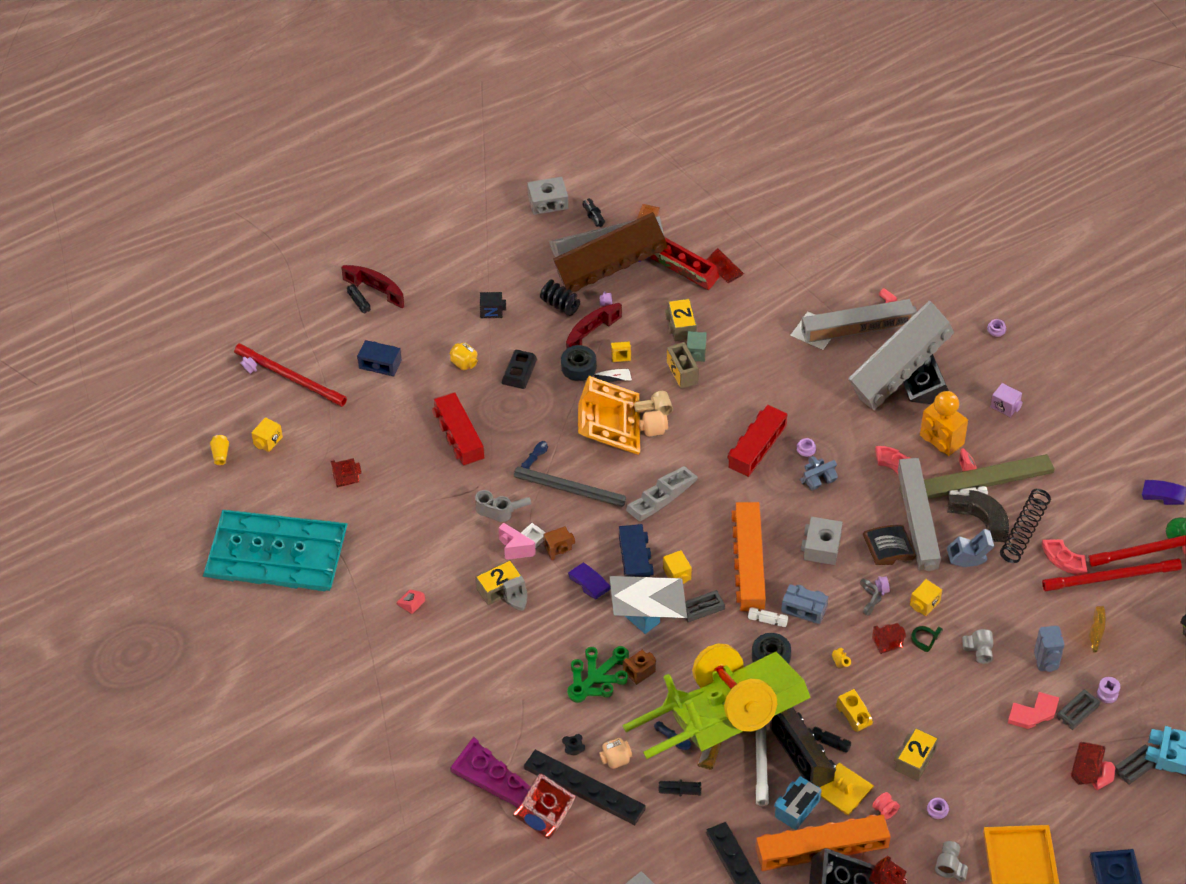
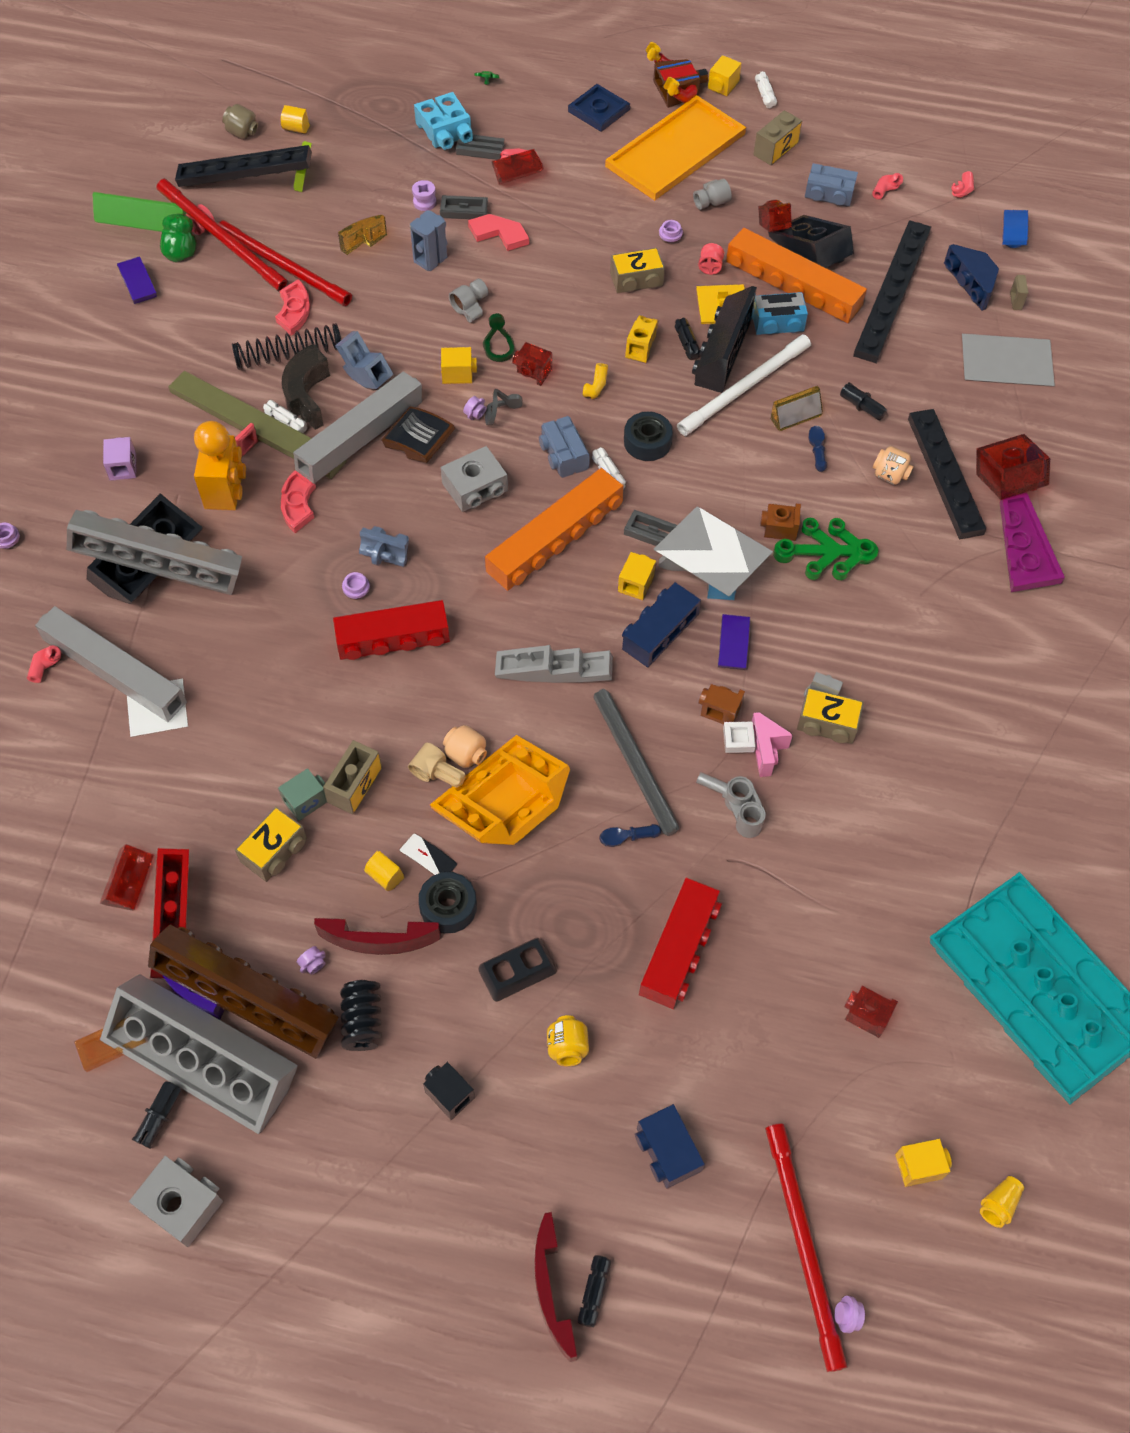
camera: 135 degrees left, 10 degrees up
coral slope [396,590,425,614] -> none
black plate [562,734,585,755] -> none
lime piece [622,643,811,759] -> none

